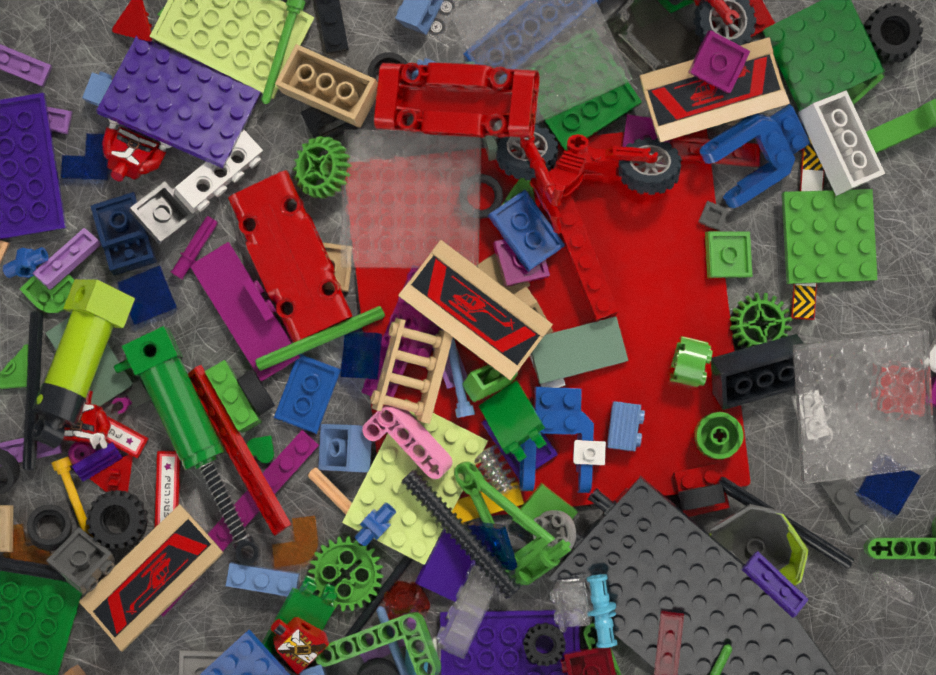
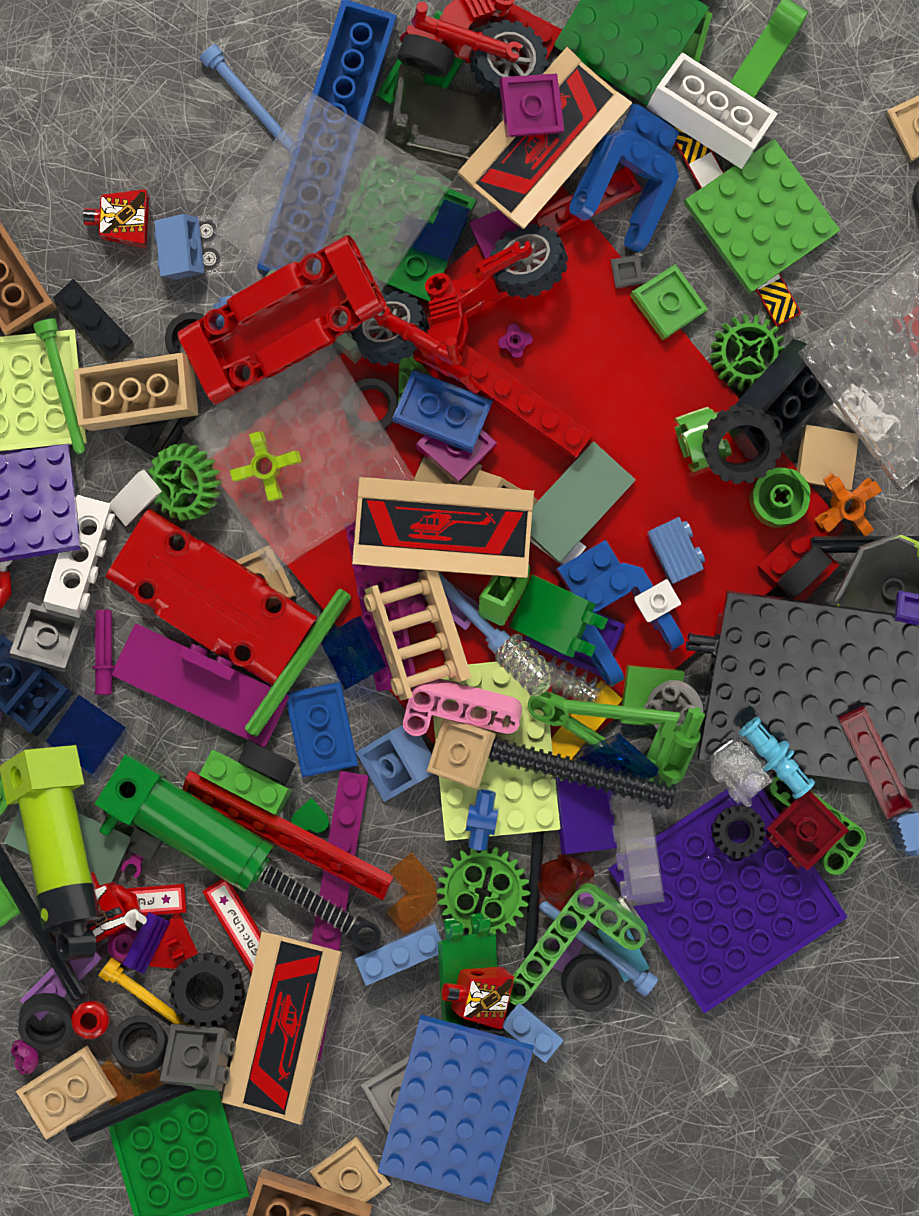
camera: 30 degrees left, 0 degrees up
light nougat axle [308,468,352,514] -> none
none -> red head [71,1000,111,1039]
none -> white tile [110,470,162,526]
none -> lime pin [230,431,302,501]
none -> clear blue tile [395,199,471,263]
none -> tan tile [426,718,496,789]
none -> clear piece [495,634,555,697]
none -> magenta plate [498,324,532,358]
none -> black tyre [702,404,782,484]
none -> tan tile [797,424,859,491]
none -> orange pin [815,473,882,536]

